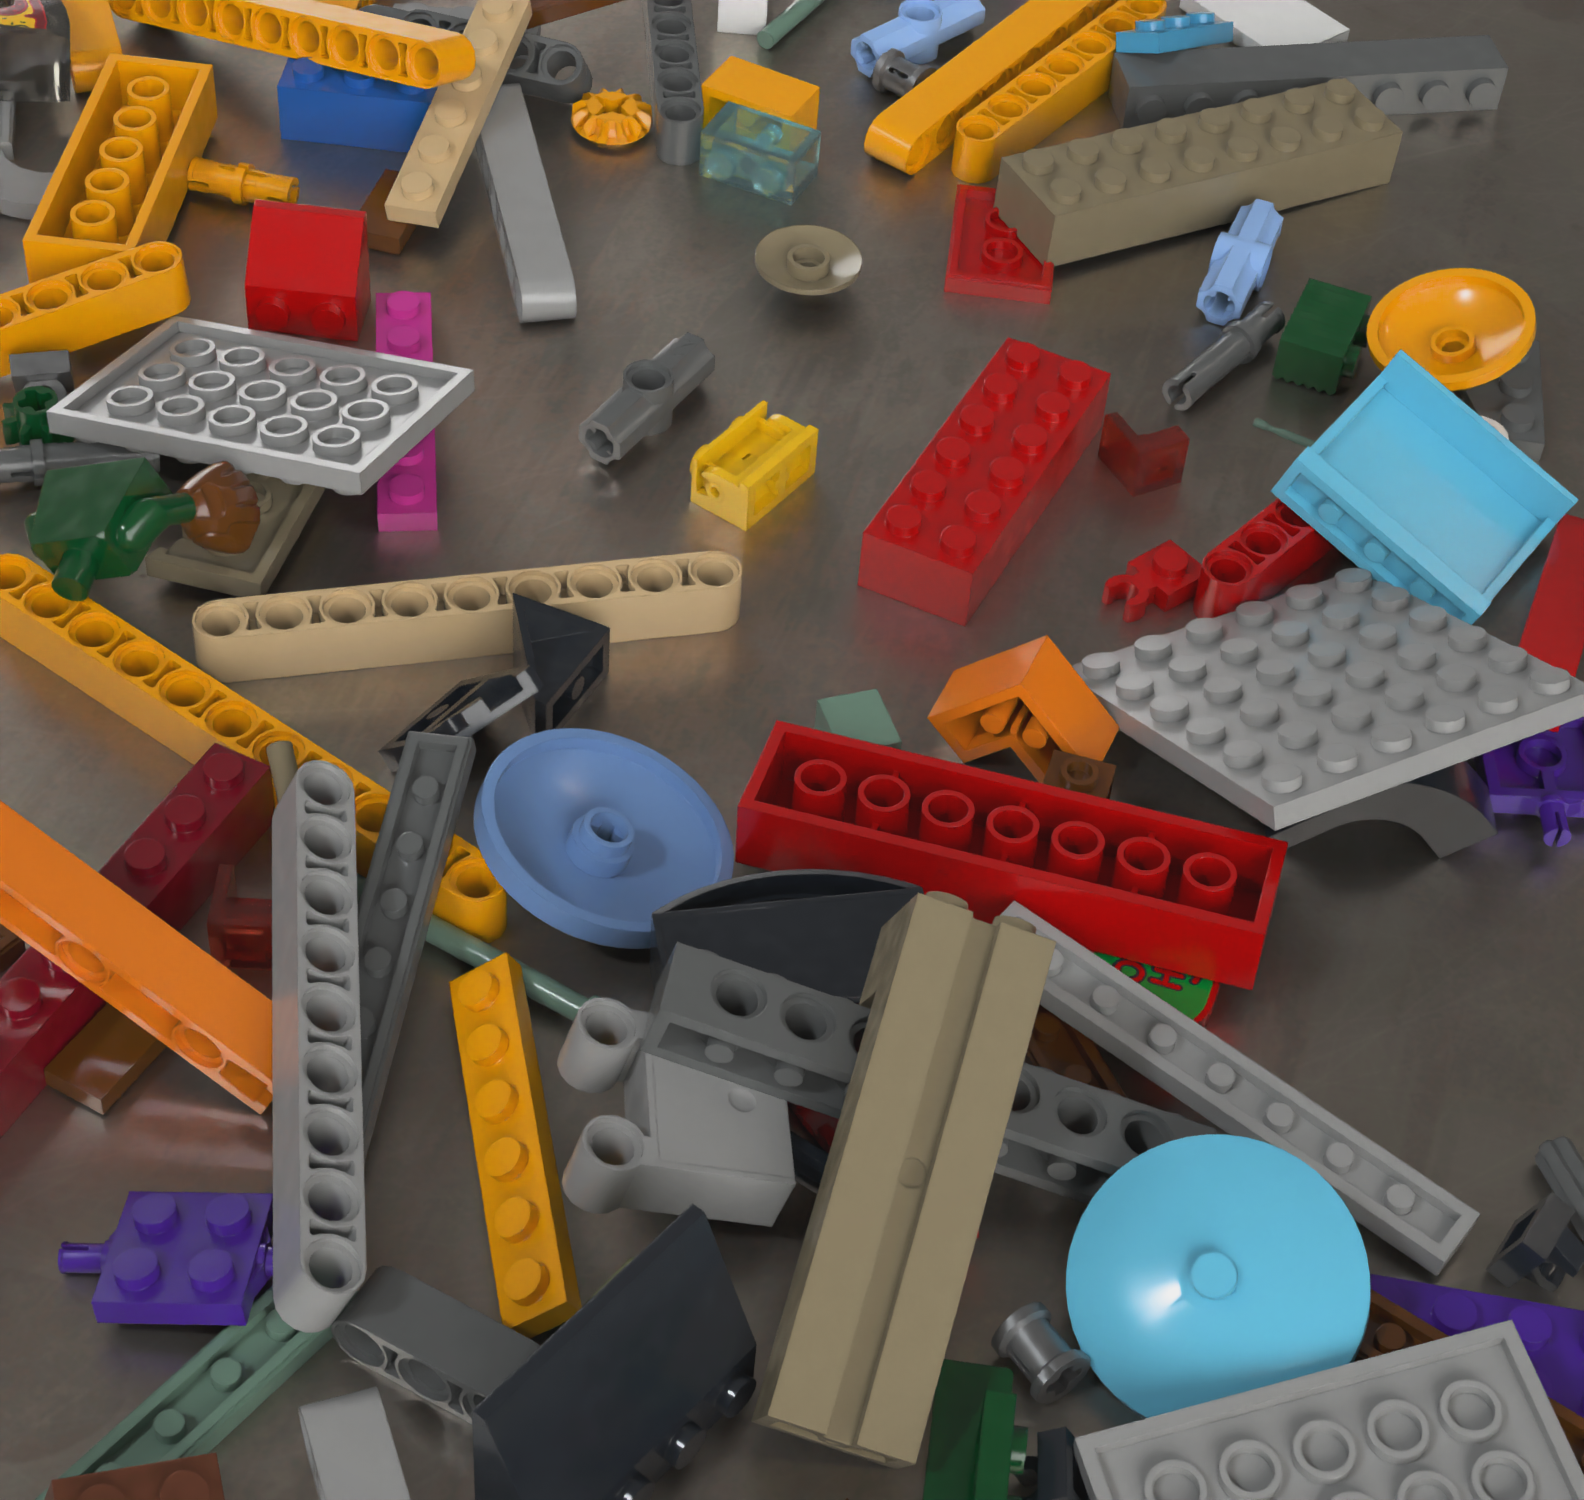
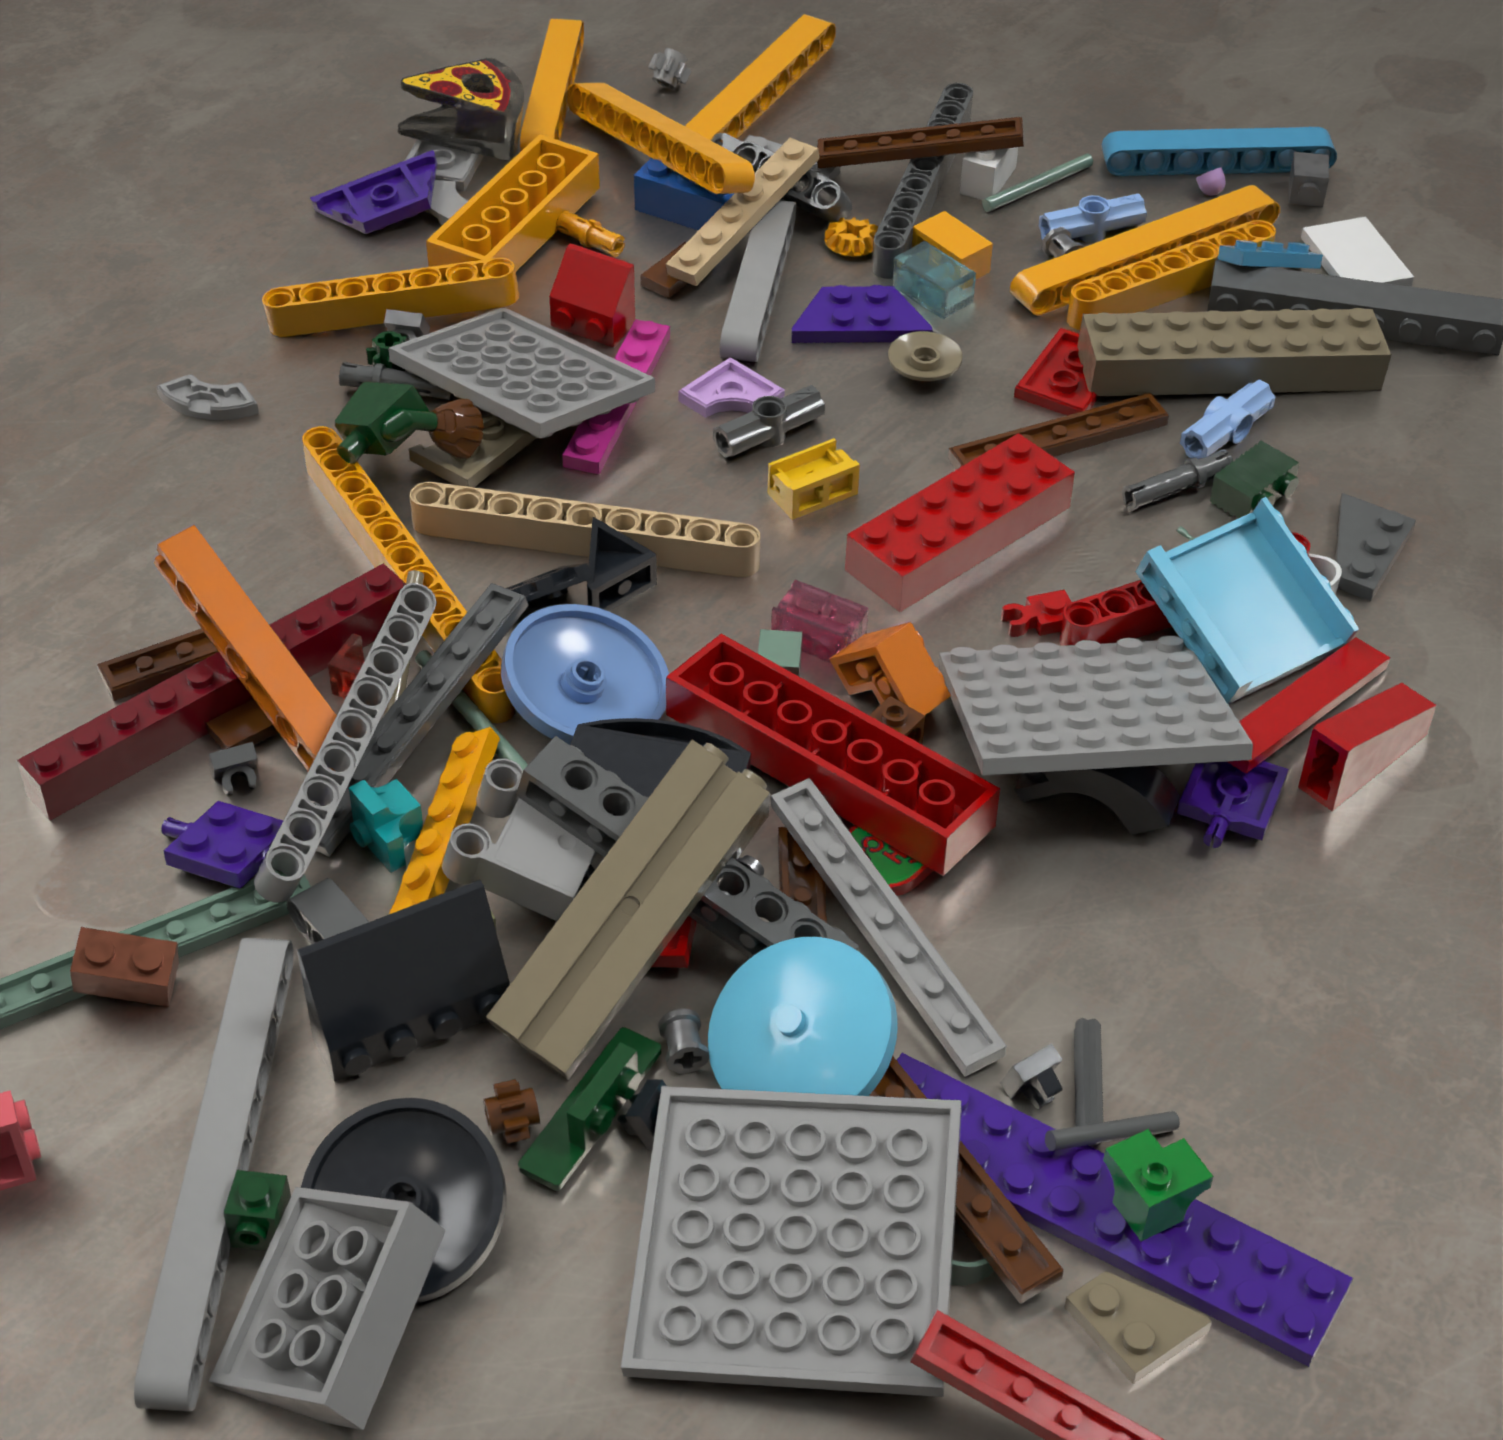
camera: 25 degrees right, 0 degrees up
clear red panel [1098,412,1190,497] -> none
light orange dish [1366,268,1536,392] -> none
none -> dark grey tile [209,742,258,795]
none -> teal brick [348,779,423,873]
none -> lavender tile [678,357,785,418]
none -> clear pink hinge [771,580,869,663]
none -> dark purple wing [791,285,933,343]
none -> reddish brown tile [948,393,1169,470]

